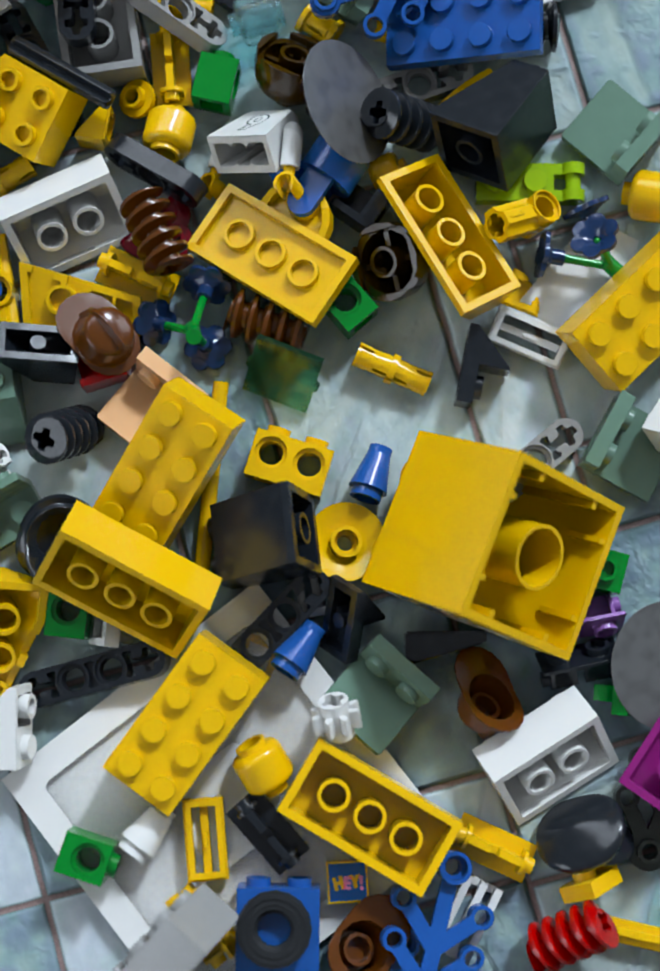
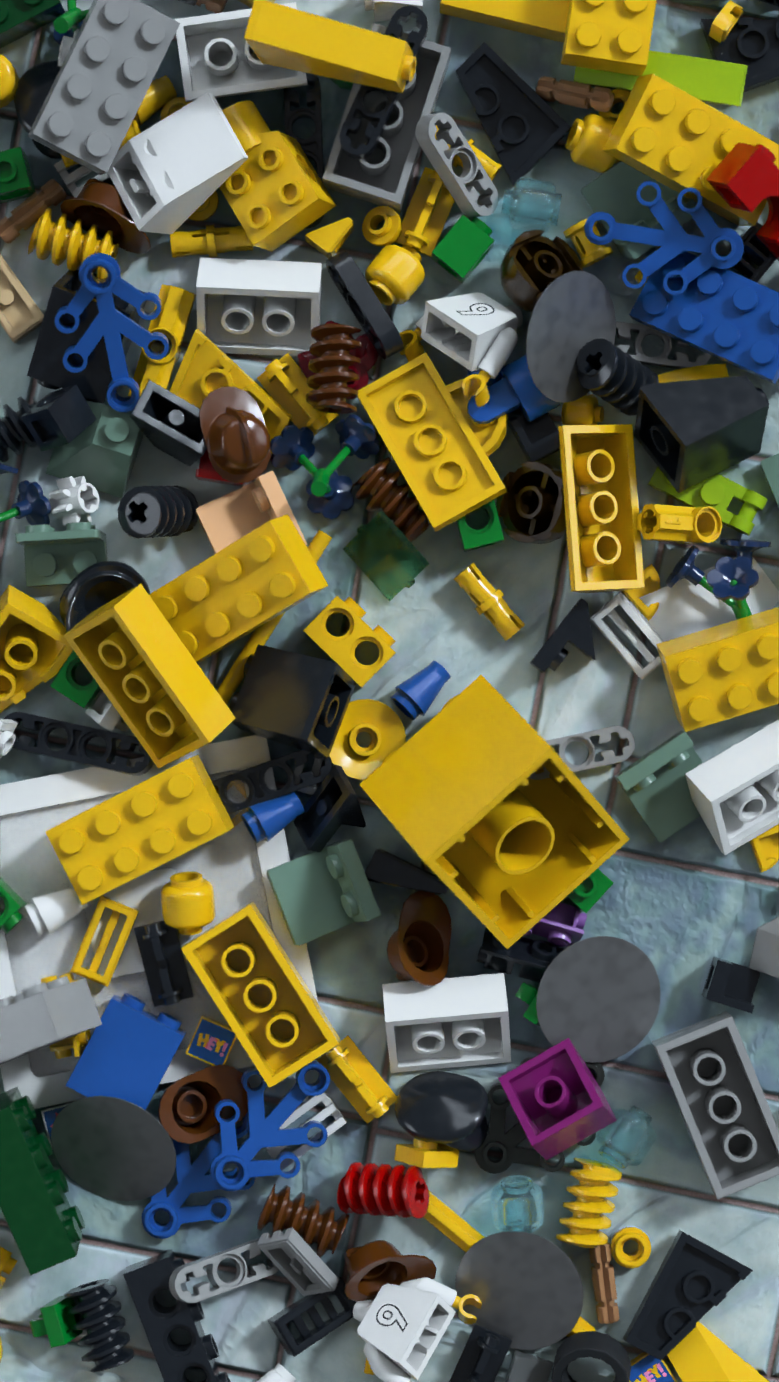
camera: 20 degrees right, 5 degrees up
black axle [7,35,116,109] -> none
black tyre [236,890,312,969] -> none
white gear [310,692,363,744] -> none

